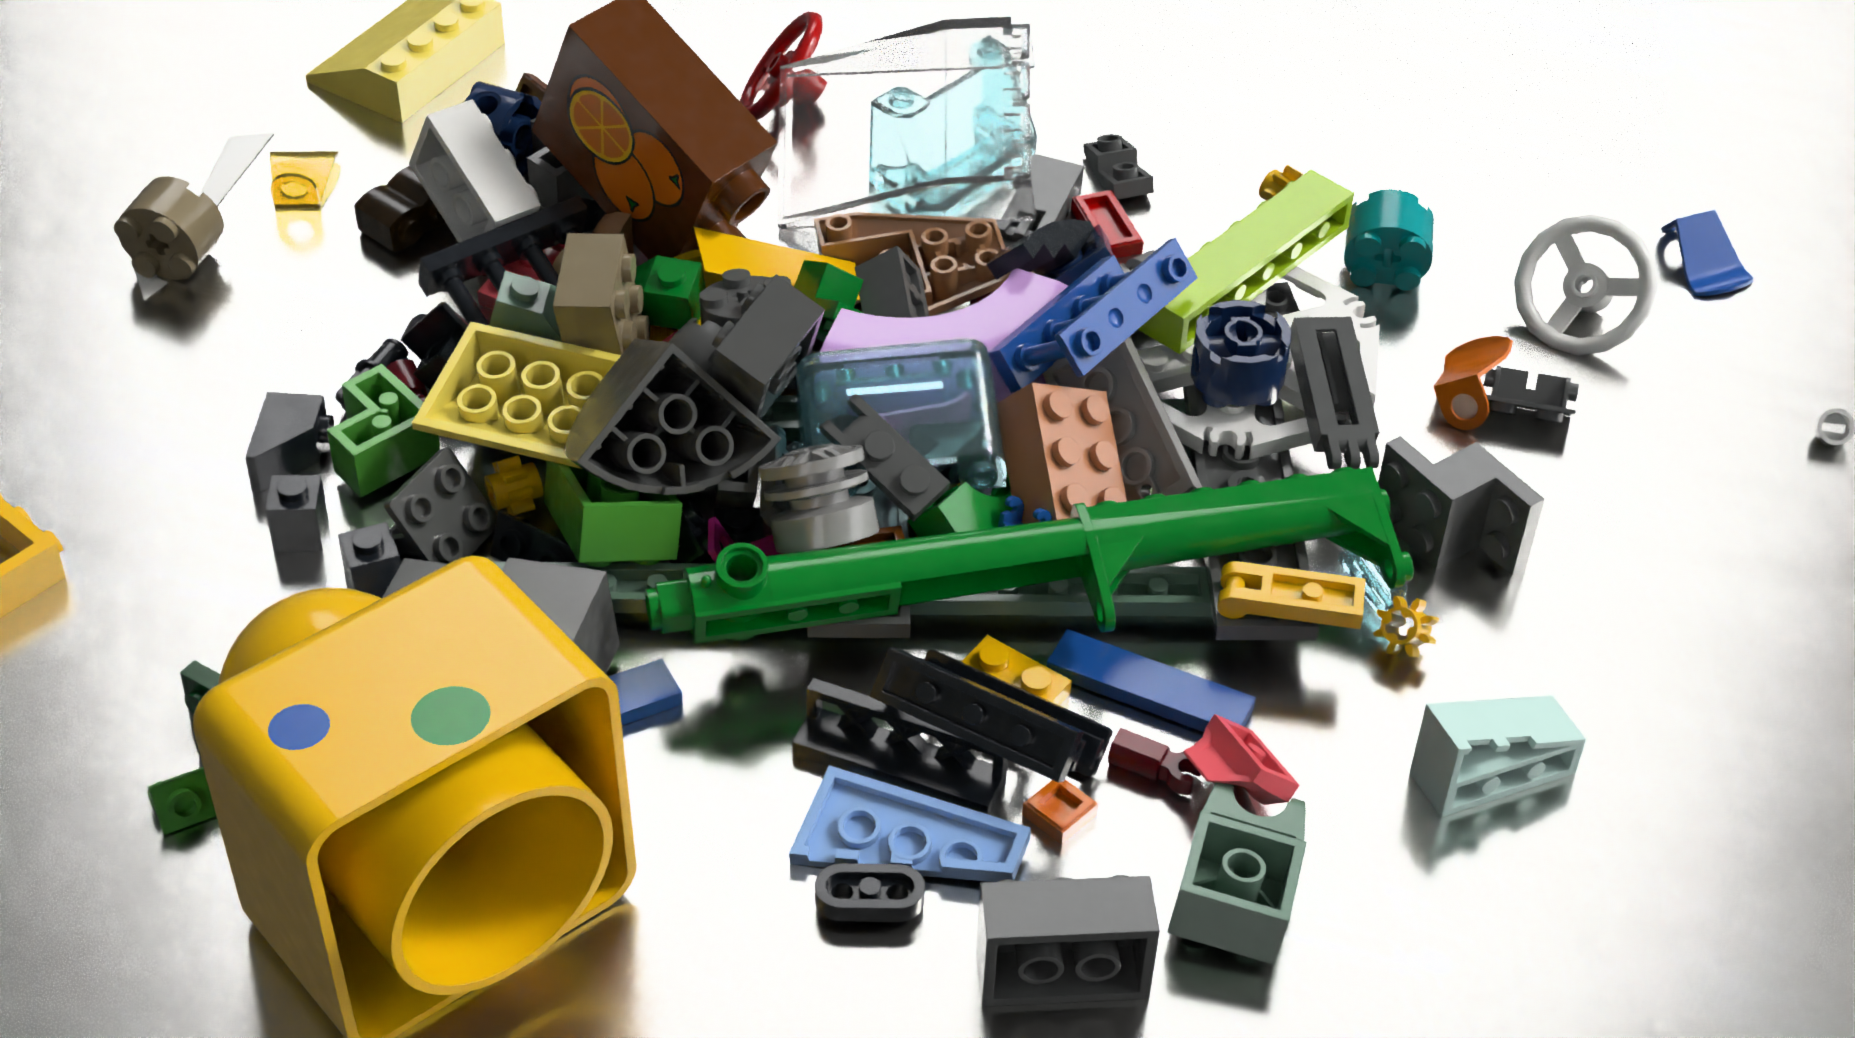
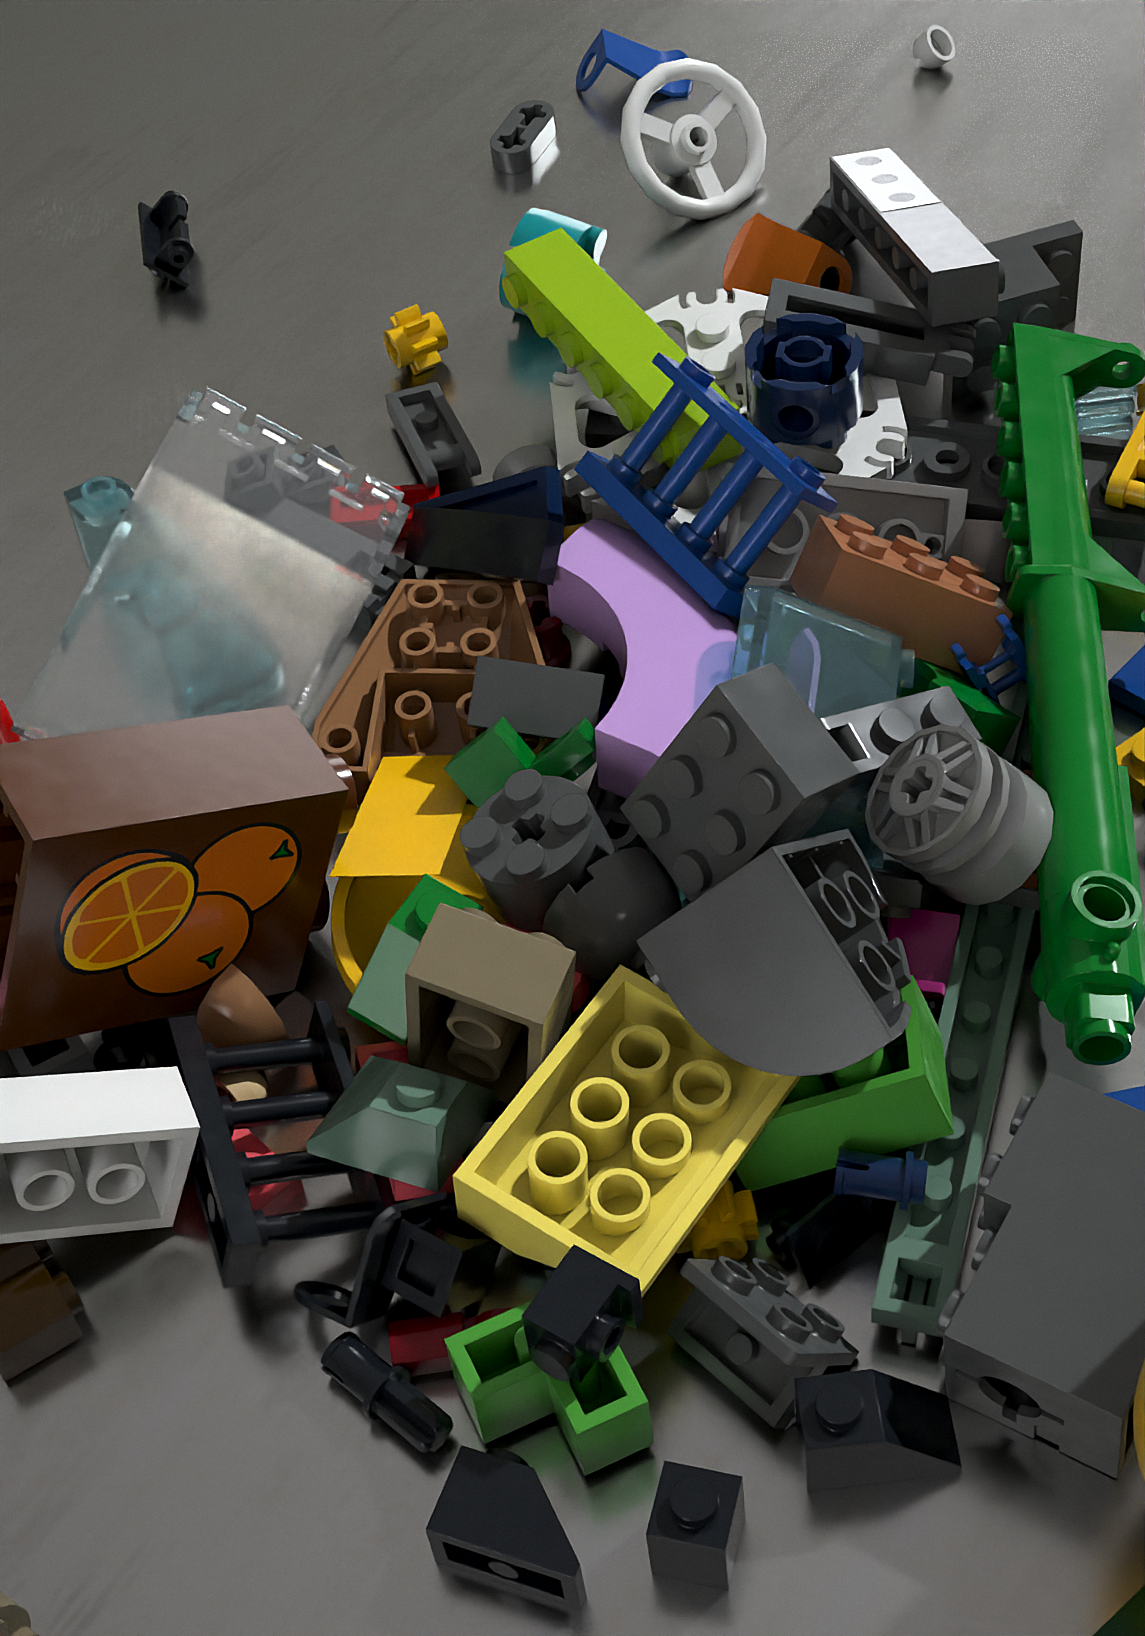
camera: 65 degrees left, 5 degrees up
none -> black hinge [138,190,194,288]
none -> dark grey hinge [385,382,482,489]
none -> dark grey beam [490,100,557,174]
none -> black brick [521,1244,644,1383]
none -> dark grey brick [829,147,1005,327]
none -> dark blue pin [833,1147,928,1211]

